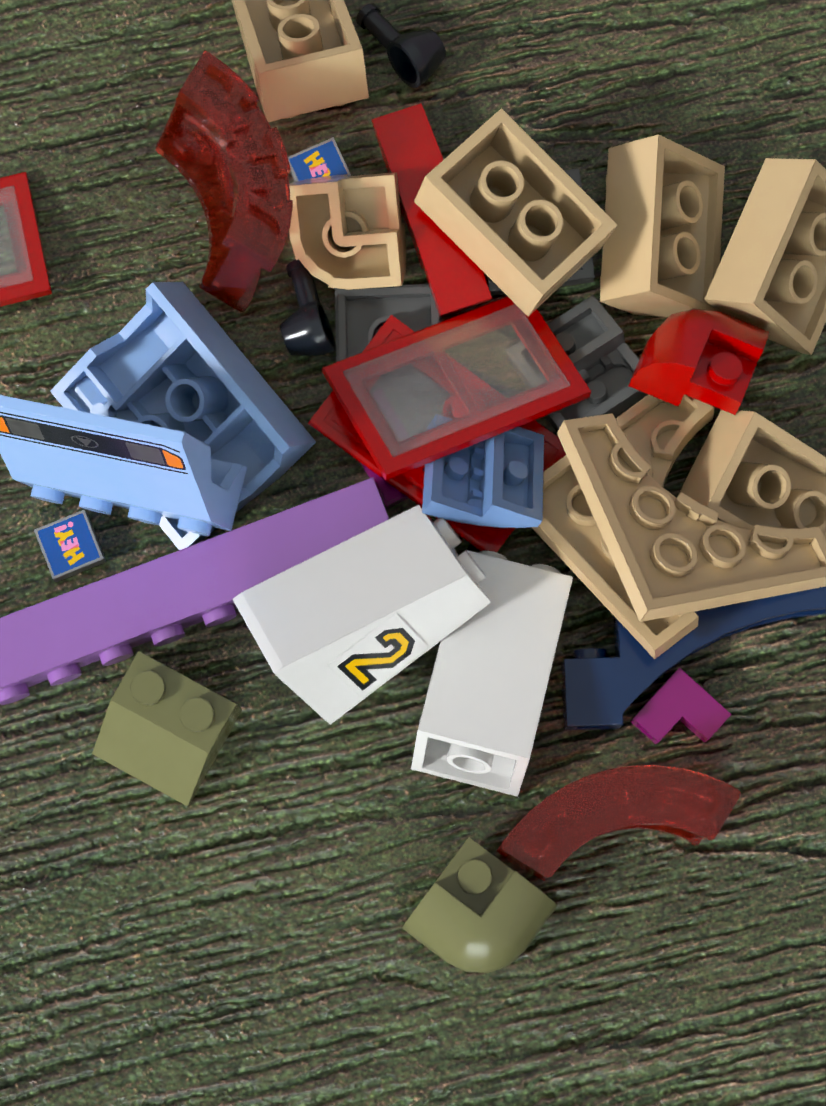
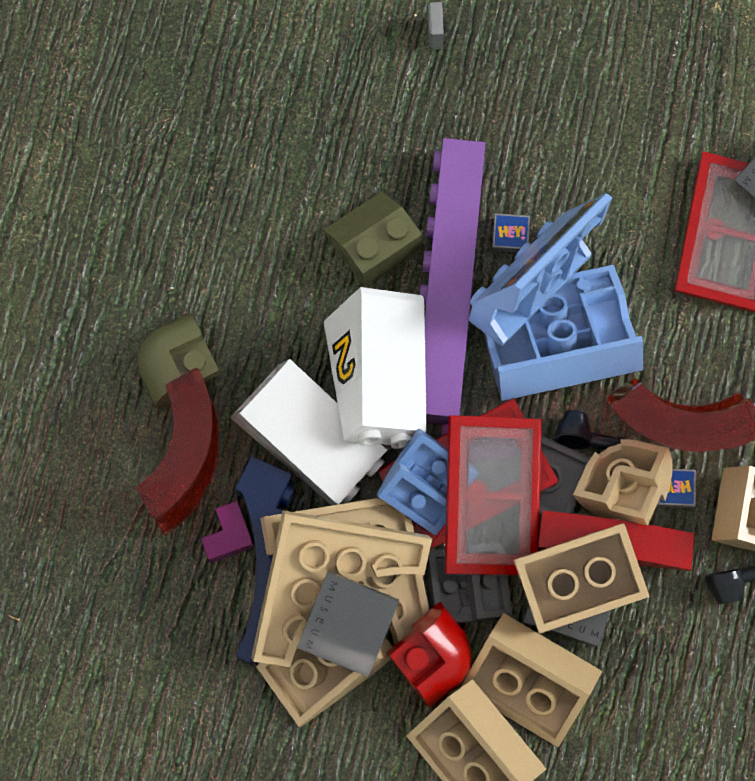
camera: 115 degrees right, 5 degrees down
none -> dark grey slope [297,570,399,677]

